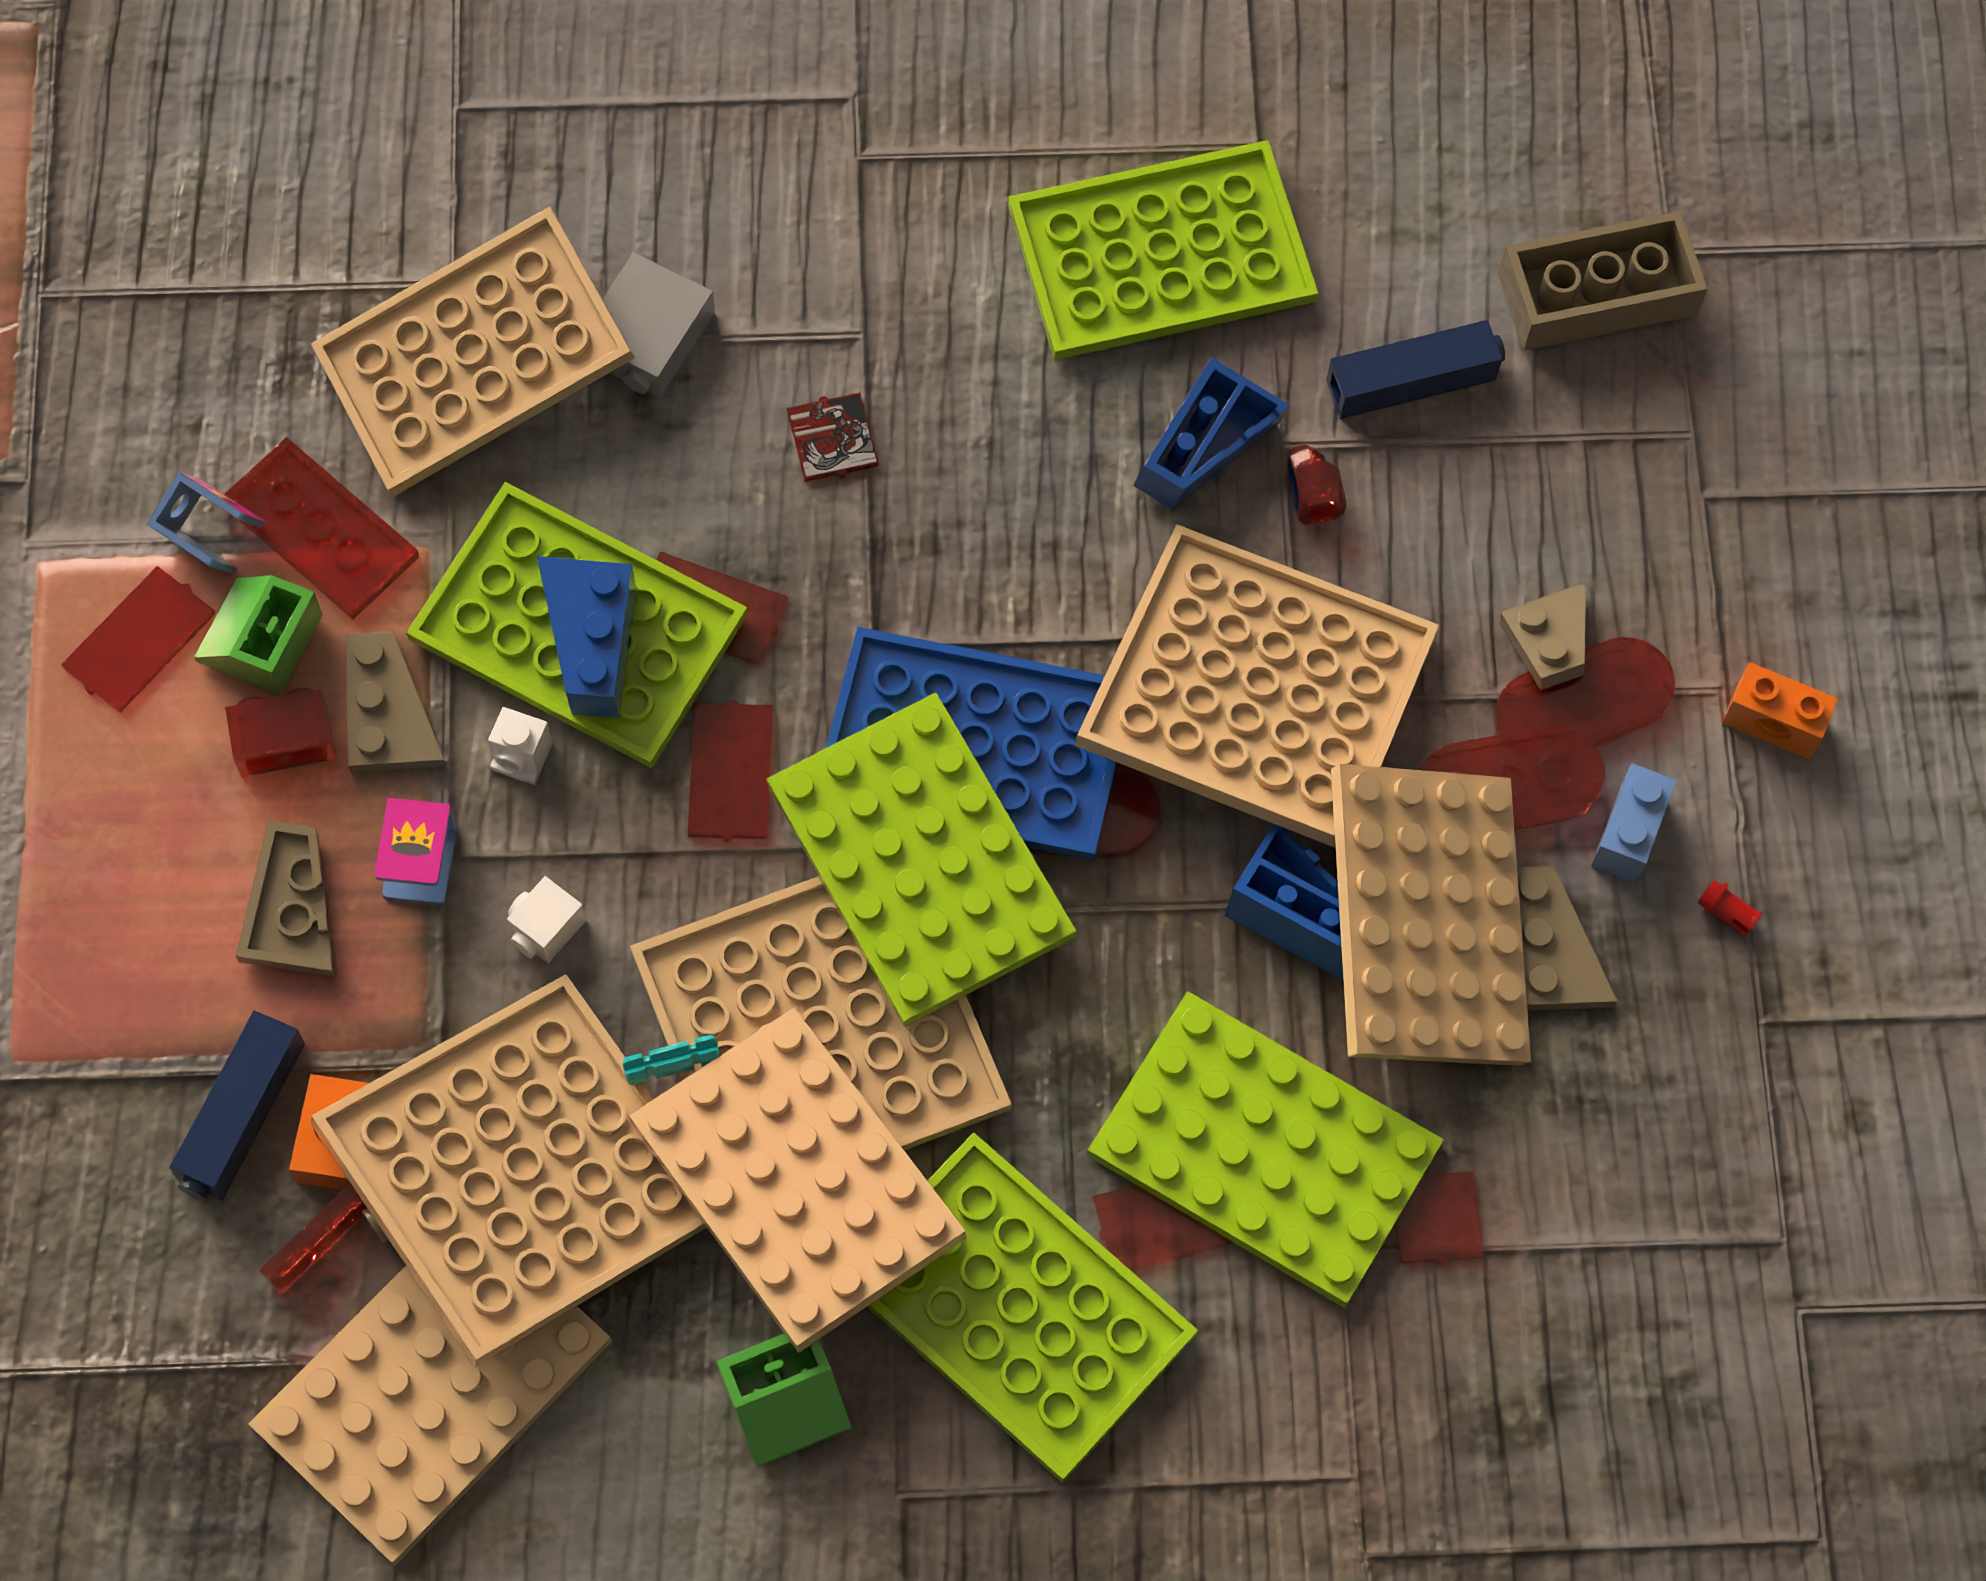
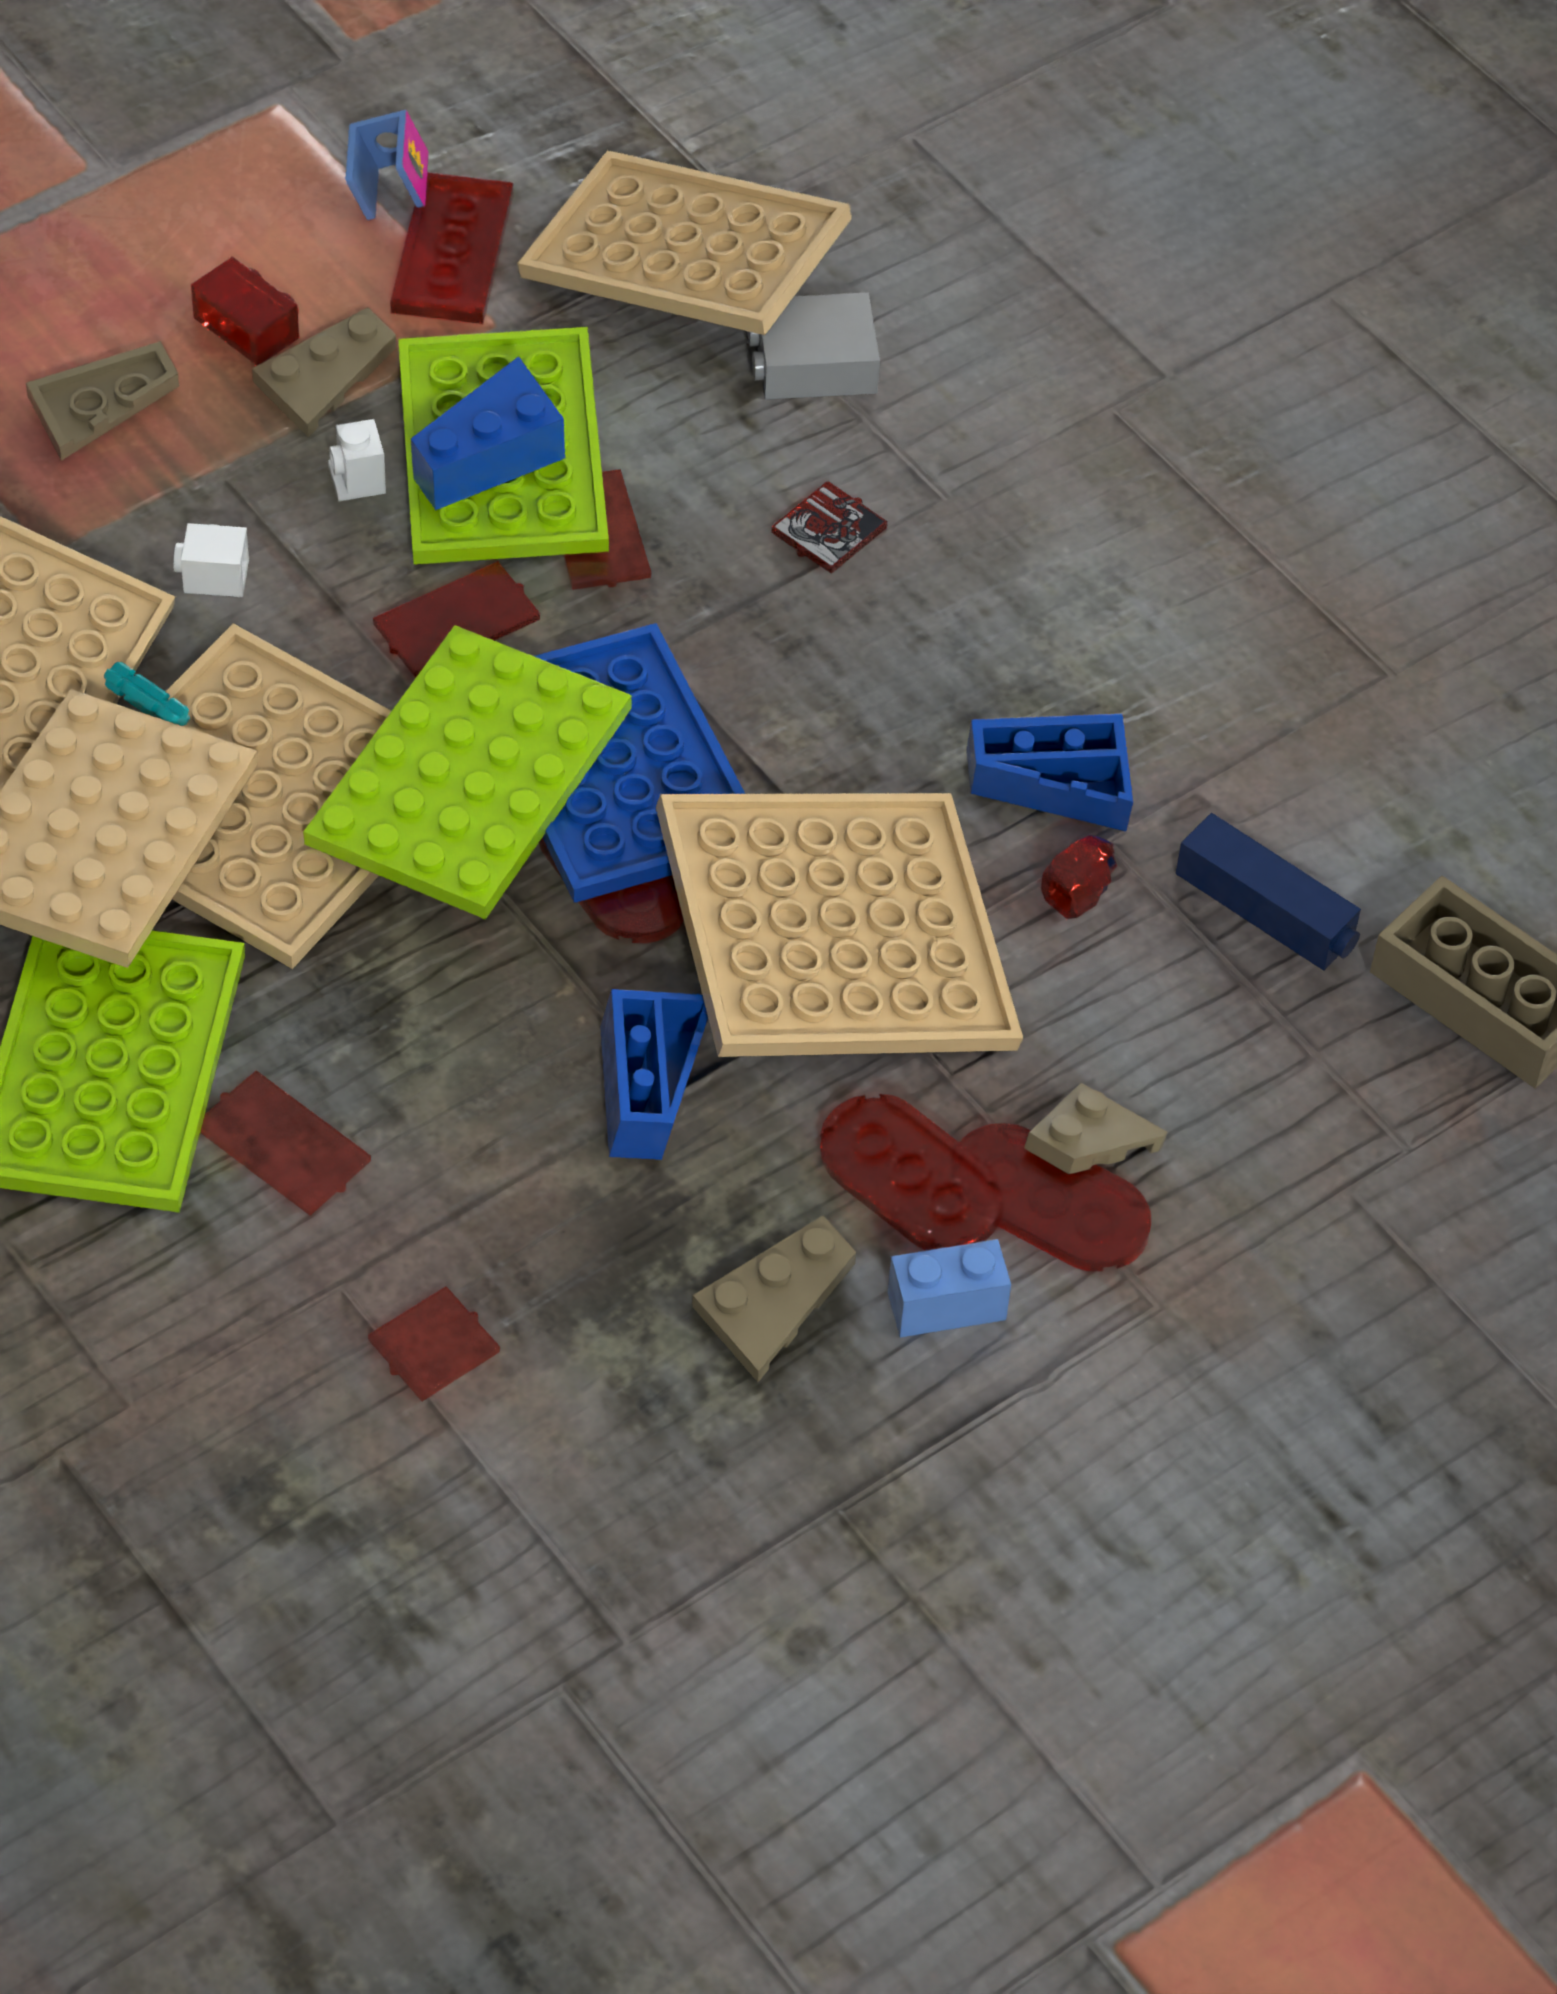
camera: 55 degrees right, 15 degrees down
clear red piece [61,566,216,713] -> none
bright green slope [194,575,323,695] -> none
piece [374,798,458,905] -> none
lime plate [1008,140,1318,361] -> none
lime plate [1087,991,1444,1308] -> none
tan plate [1331,764,1531,1066] -> none
red pin [1697,880,1763,938] -> none
orange brick [1722,662,1839,760] -> none

